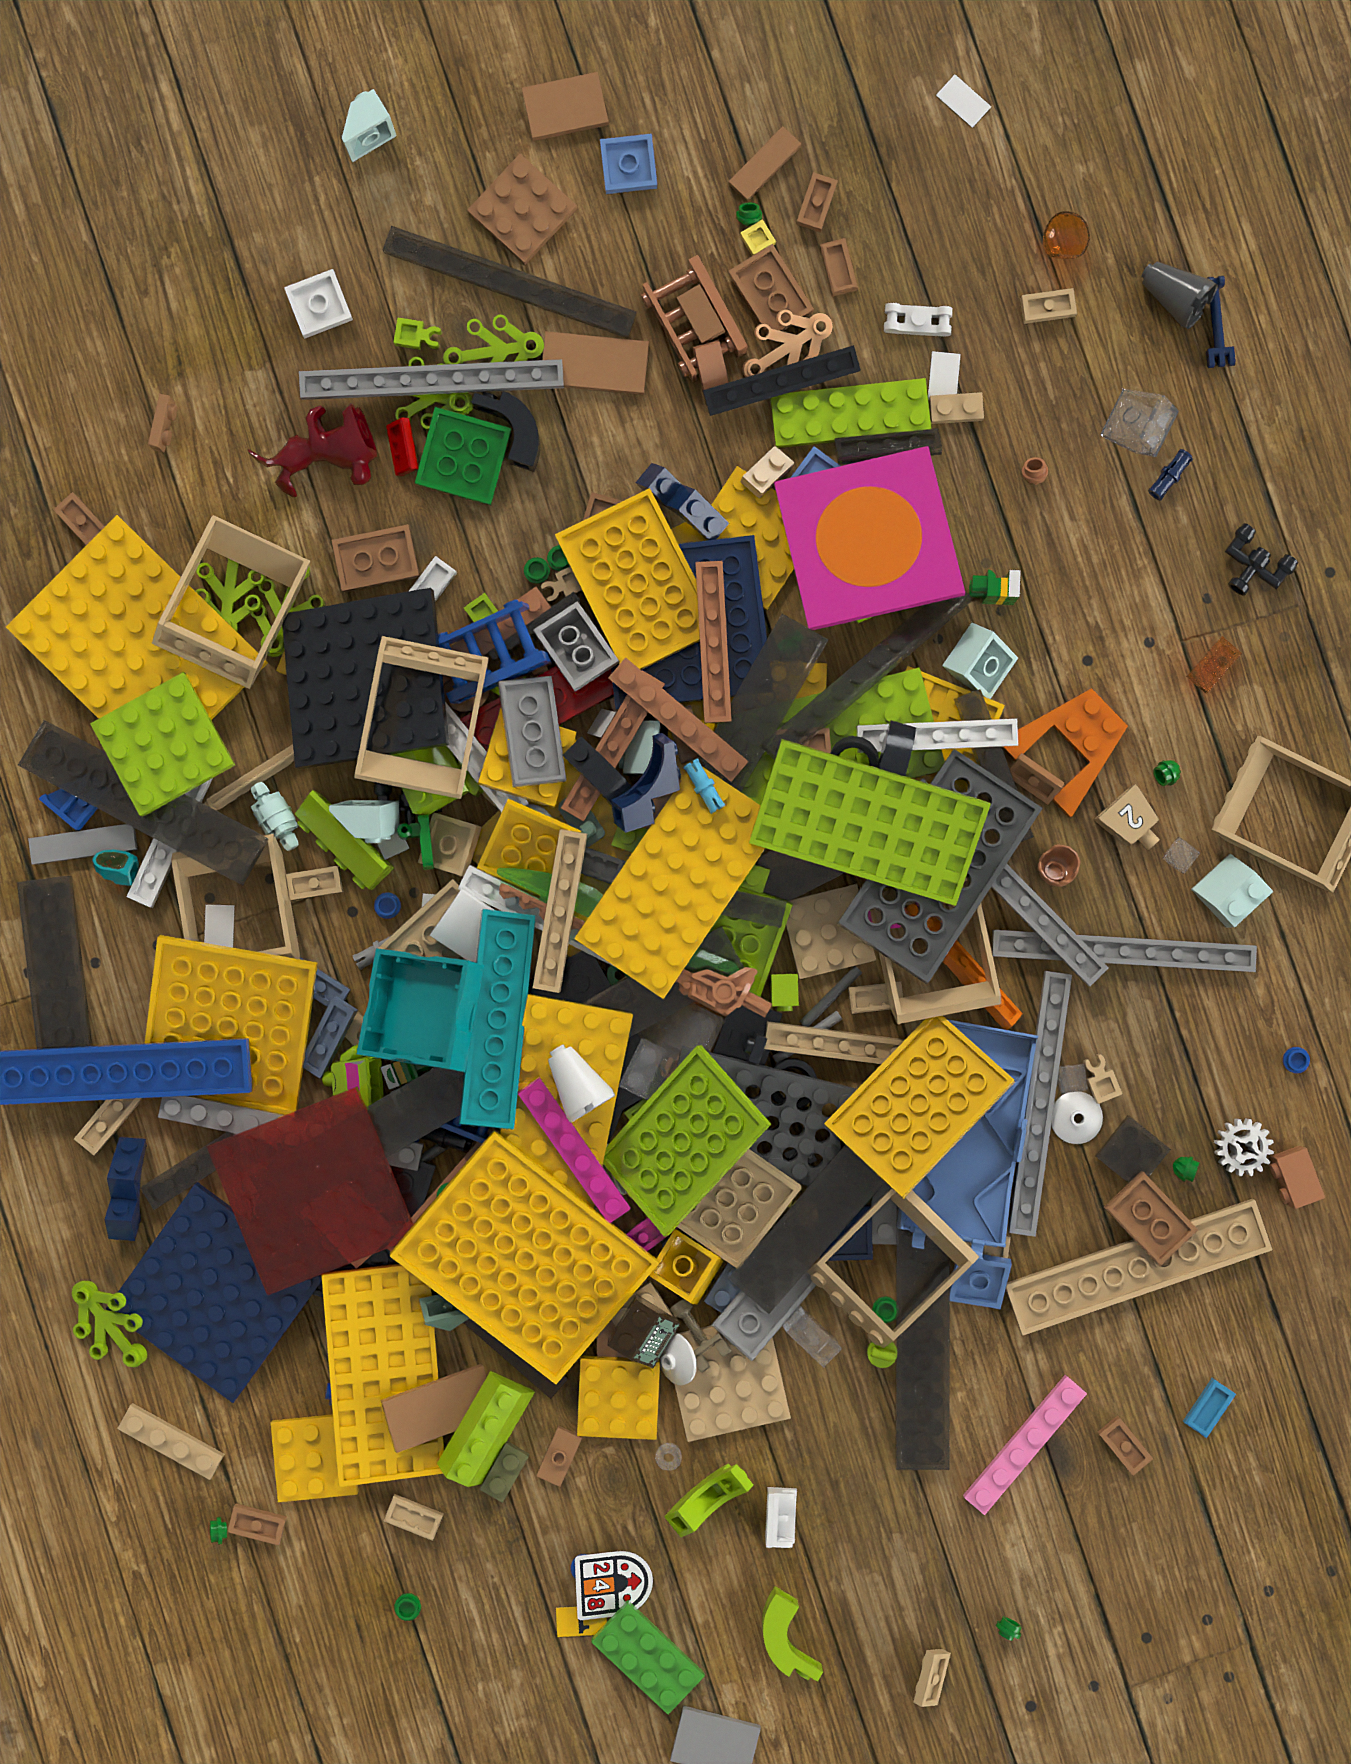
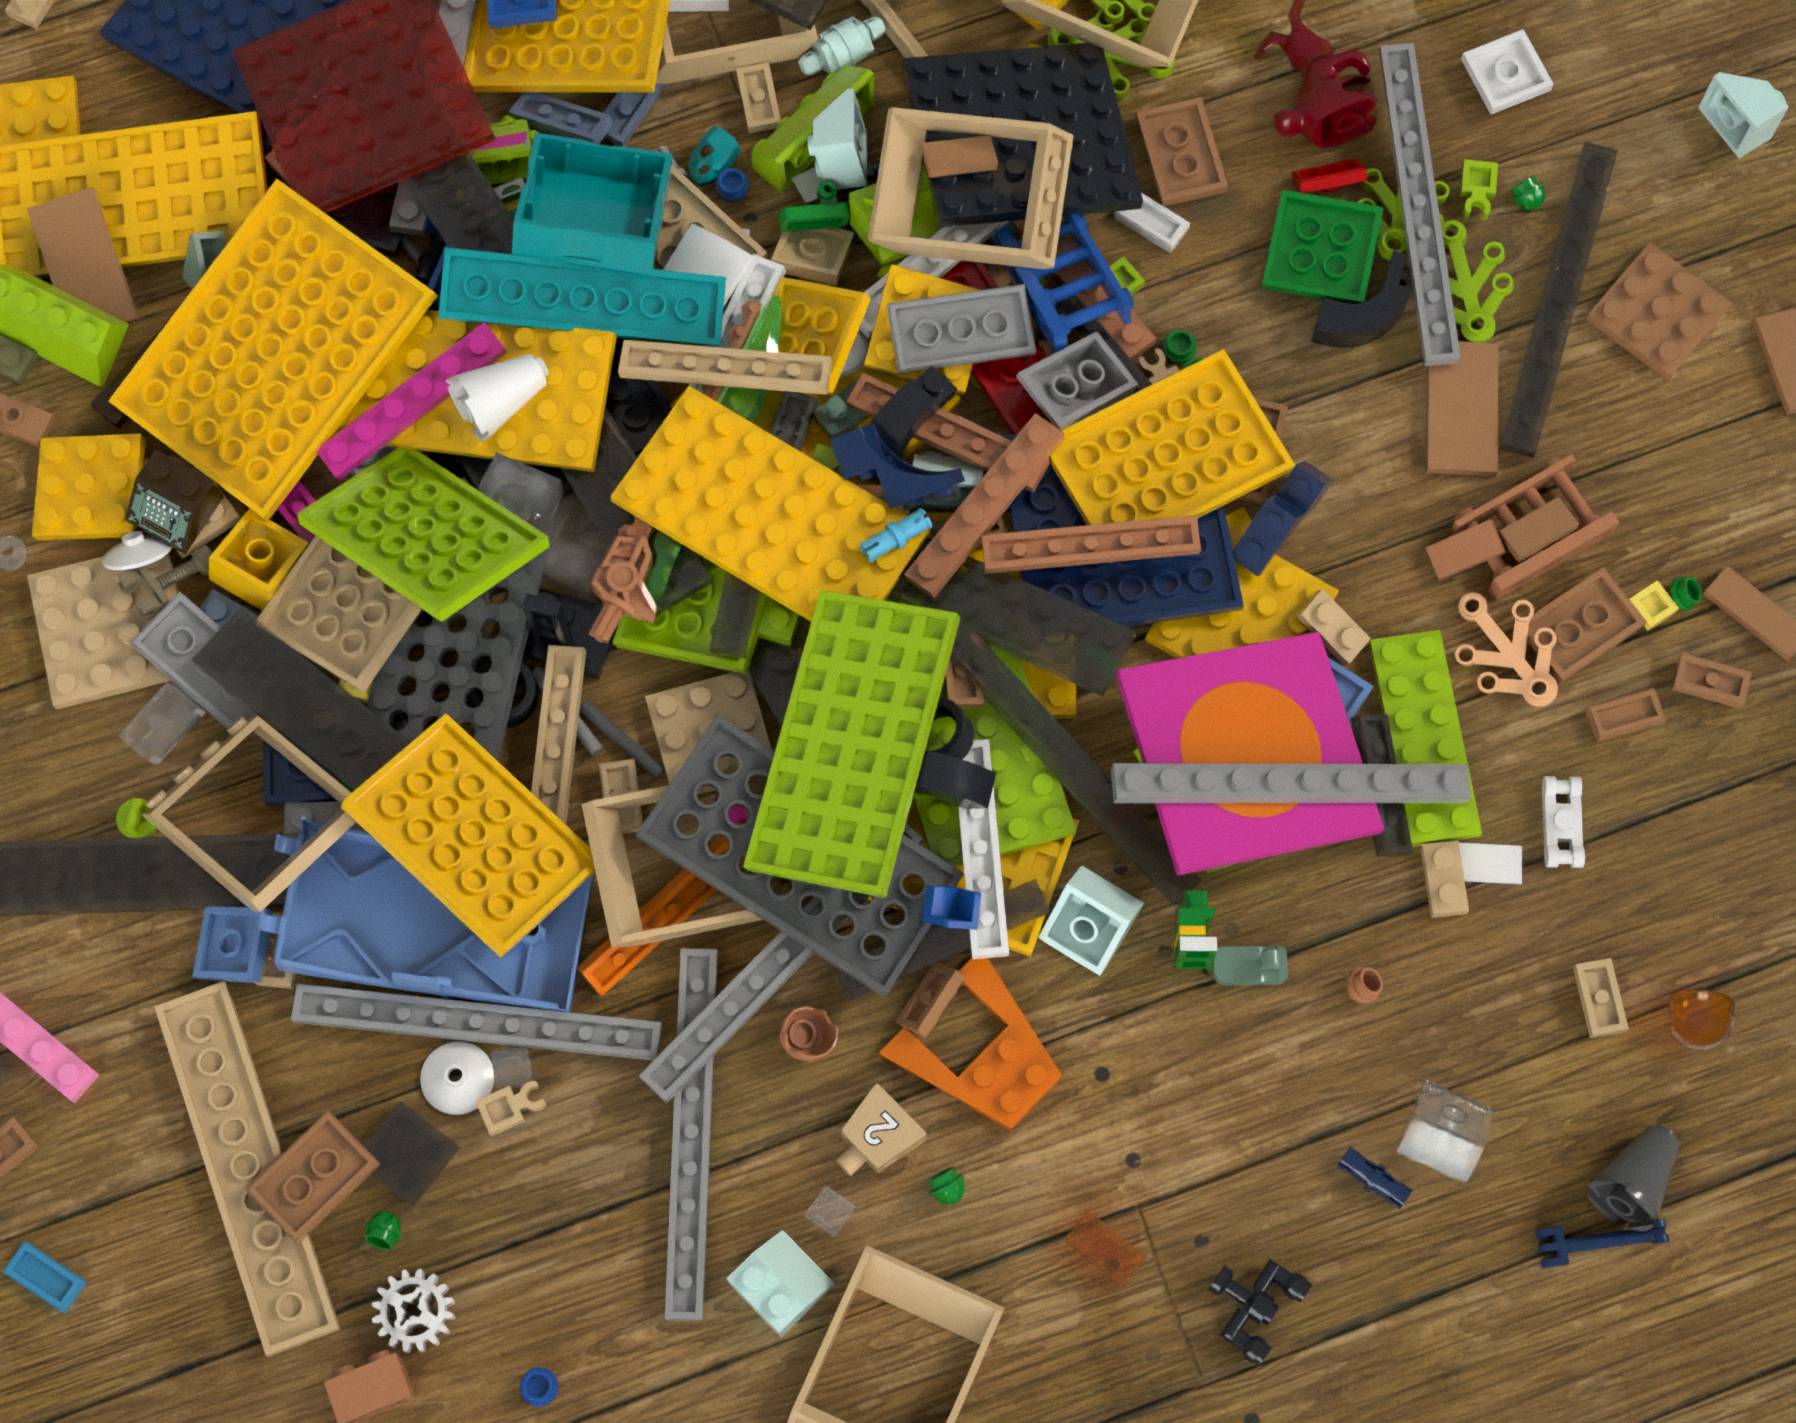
camera: 90 degrees right, 15 degrees down
medium blue plate [600,134,657,194] -> none
black plate [702,345,861,416] -> none
lime brick [770,974,799,1011] -> none
green plate [872,1296,899,1323] -> none
none -> teal rock [688,126,740,186]
none -> medium nougat tile [922,135,998,178]
none -> blue panel [922,885,981,930]
none -> light grey plate [1111,763,1471,803]
none -> sand green piece [1213,946,1288,985]
none -> green plate [1510,175,1545,210]

